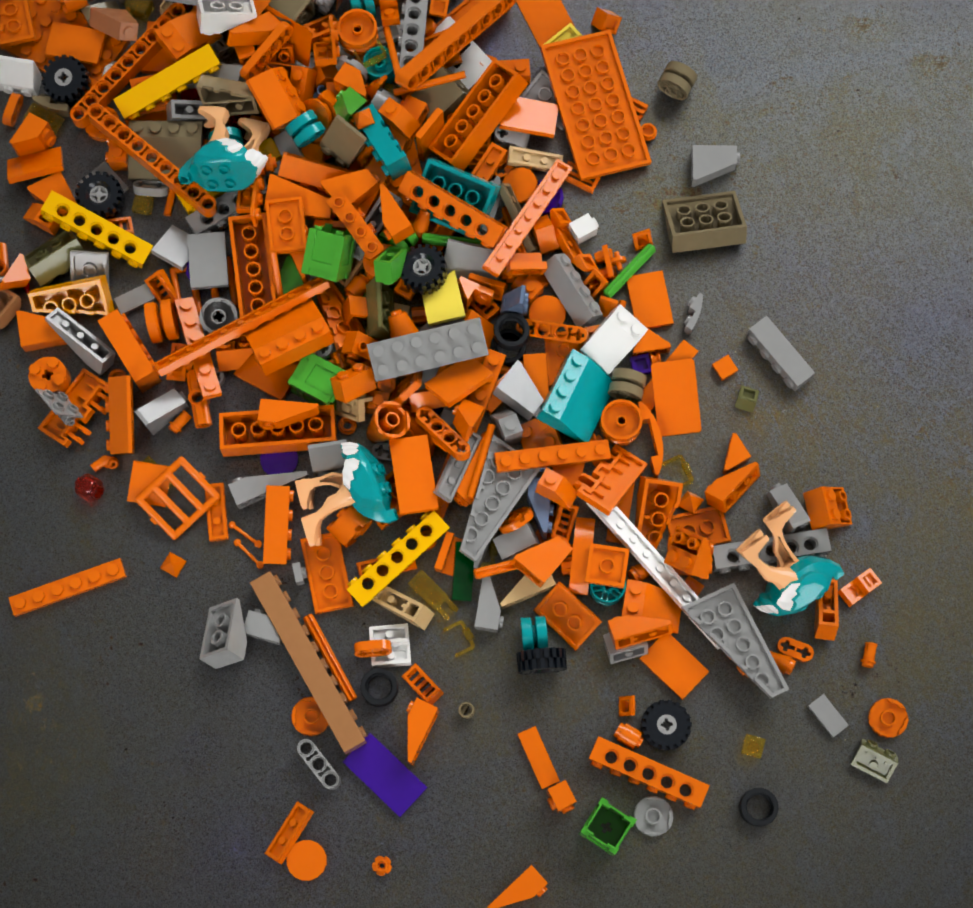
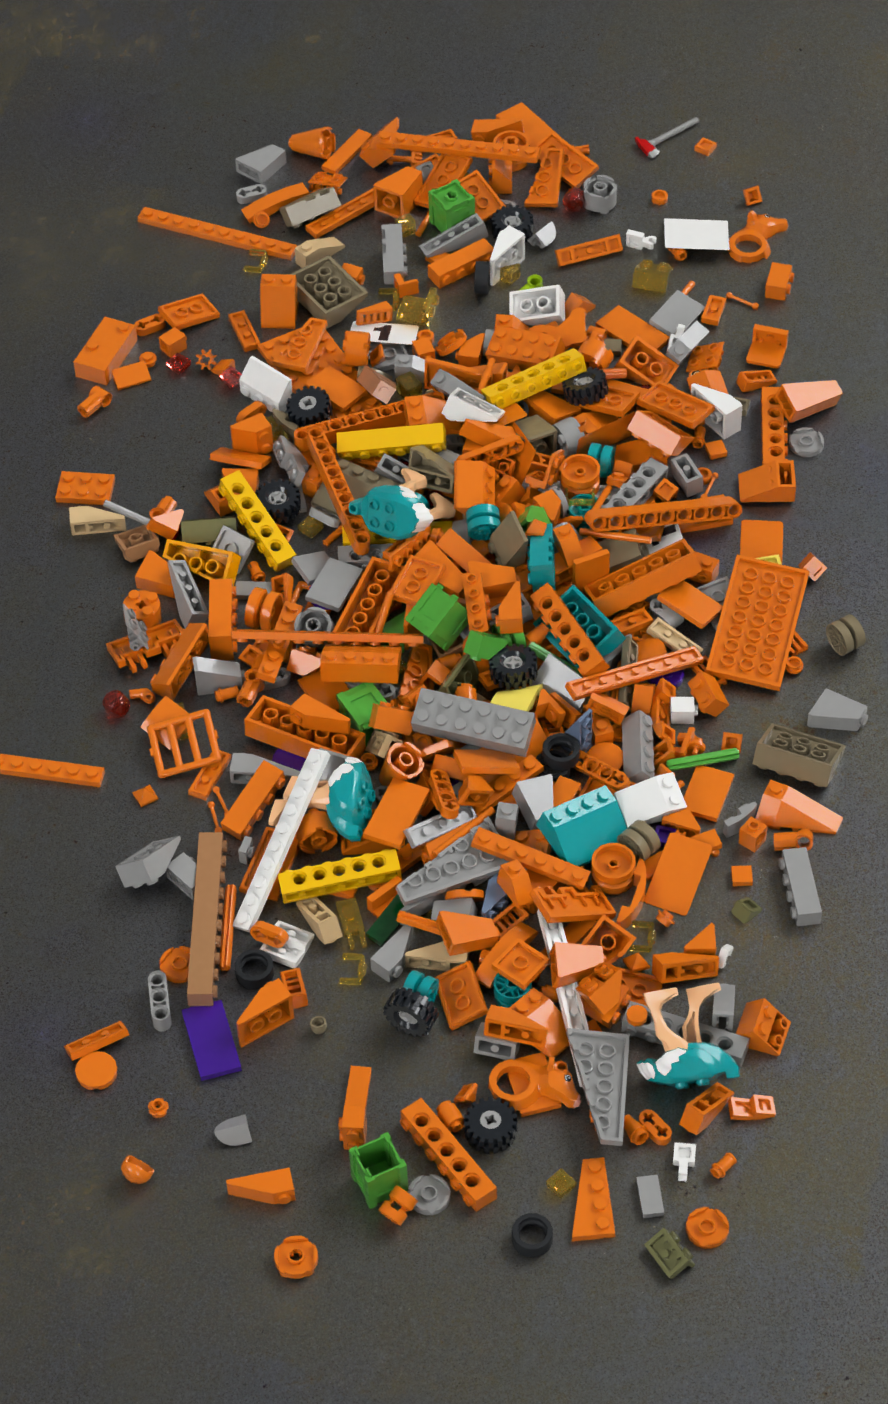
camera: 30 degrees right, 25 degrees down
none -> light grey brick [214,1114,252,1146]
none -> white plate [233,748,330,933]
none -> orange pin [247,561,266,582]
none -> light grey slope [273,435,309,488]
none -> orange wheel [378,1185,418,1226]
none -> orange animal [488,1056,582,1110]
none -> slope [549,942,606,988]
none -> orange wing [572,1157,615,1241]
none -> orange tile [626,1005,647,1026]
none -> orange plate [656,909,675,928]
none -> white plate [673,1142,696,1182]
none -> orange brick [688,671,729,717]
none -> white tile [718,944,733,969]
none -> orange brick [738,816,767,853]
none -> orange wedge [755,780,843,834]
none -> orange piece [774,829,813,851]

